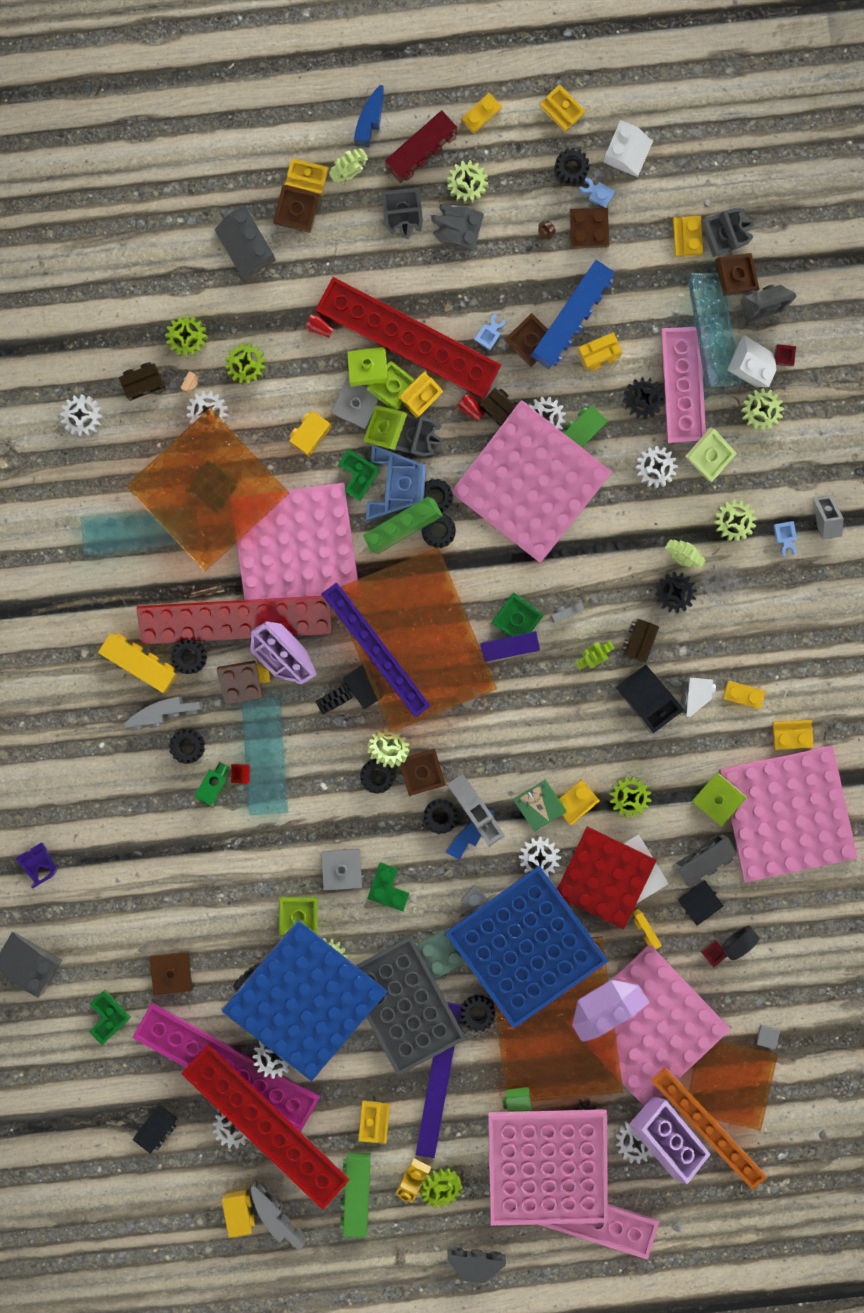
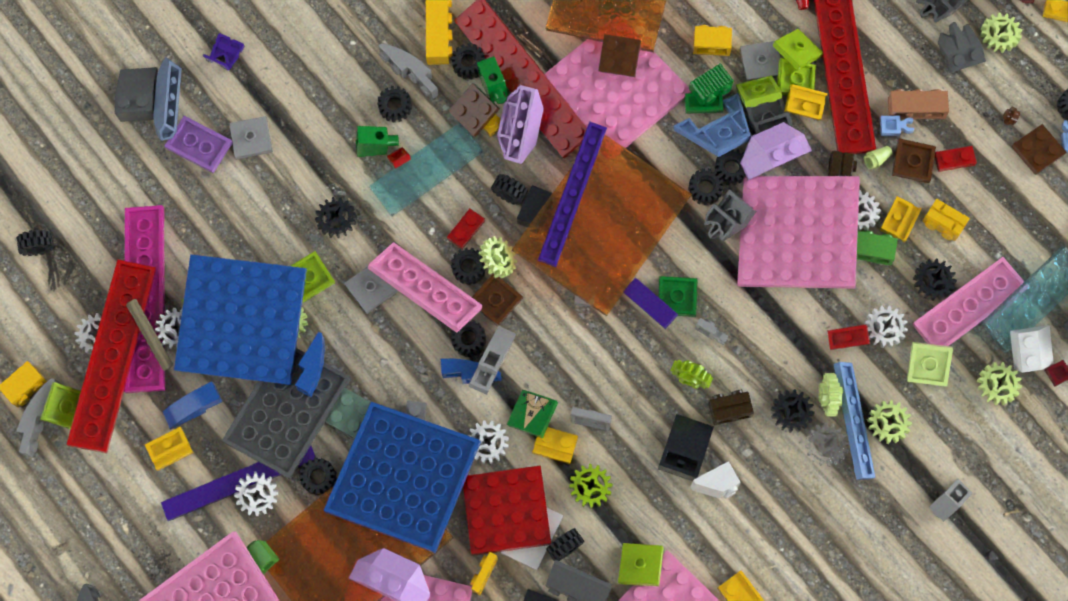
camera: 60 degrees right, 15 degrees down
green plate [89,990,131,1045] -> none
black brick [132,1104,177,1154] -> none
reddish brown plate [149,951,193,995] -> none
bright green brick [340,1152,371,1237] -> none
bright green brick [363,497,443,554] -> none
green plate [367,862,410,911] -> none
yellow slope [395,1159,431,1203] -> none
lime gear [420,1168,463,1209] -> none
red cone [457,394,485,422] -> none
blue brick [530,259,615,369] -> none
yellow plate [722,681,766,709] -> none
light blue plate [773,521,797,556] -> none
none -> black tyre [16,230,54,256]
none -> lime plate [40,382,81,429]
none -> dark tan axle [126,299,173,370]
none -> sand blue brick [153,57,182,141]
none -> blue slope [162,381,223,429]
none -> medium lavender plate [165,116,232,173]
none -> light grey plate [229,116,273,160]
none -> white gear [234,472,278,516]
none -> blue slope [295,332,325,397]
none -> black gear [315,197,357,238]
none -> bright pink plate [368,242,482,333]
none -> red plate [447,208,485,250]
none -> green torso [477,56,508,104]
none -> black tyre [546,528,585,562]
none -> light grey plate [571,407,612,431]
none -> reddish brown plate [598,34,642,77]
none -> green brick [689,63,734,106]
none -> dark grey plate [704,190,757,241]
none -> lavender wedge [740,122,812,180]
none -> red plate [827,325,870,350]
none -> medium blue plate [834,362,876,480]
none -> yellowish green cone [864,146,893,169]
none -> yellow plate [880,196,922,243]
none -> nougat brick [888,89,949,119]
none -> red plate [935,146,977,172]

